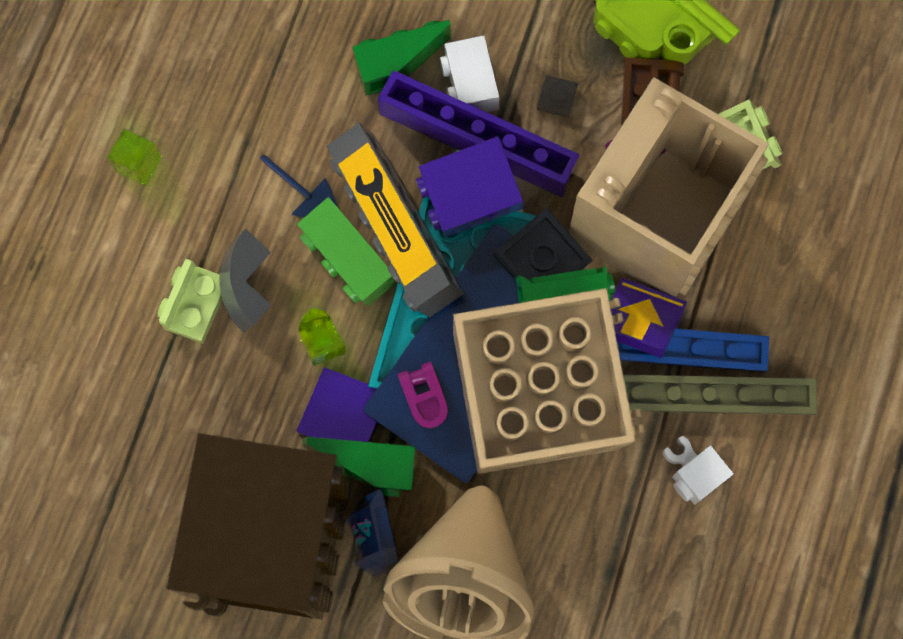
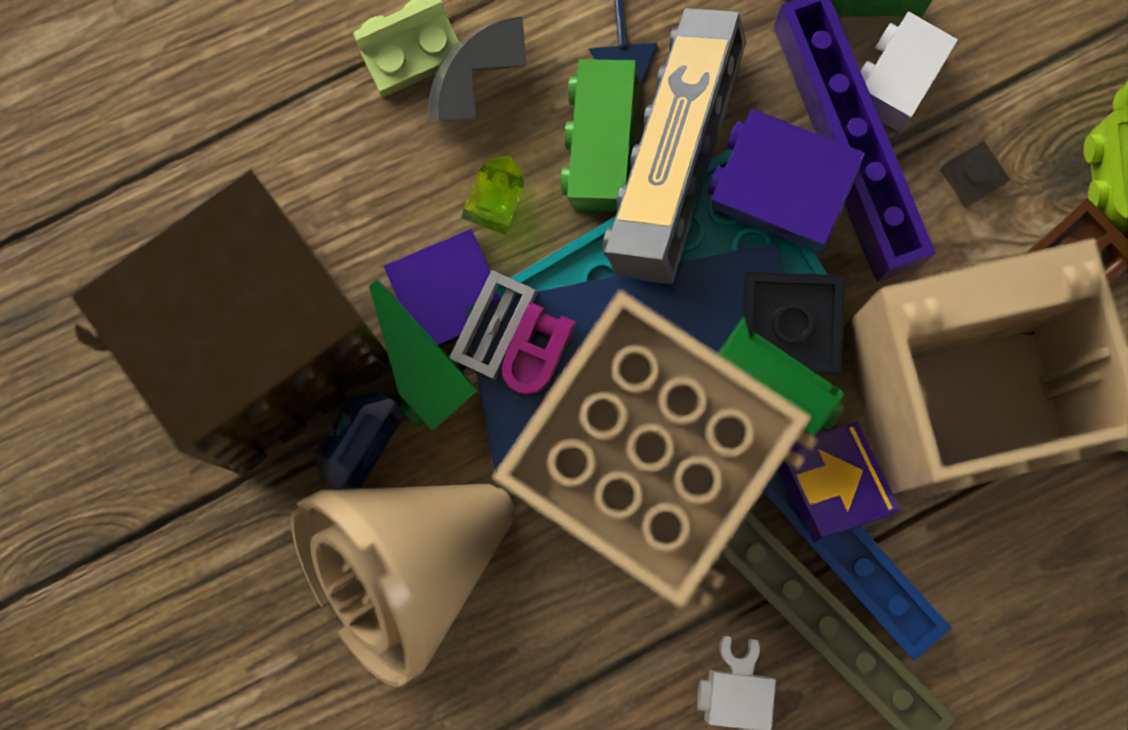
camera: 45 degrees right, 5 degrees up
none -> light grey tile [449,270,538,380]

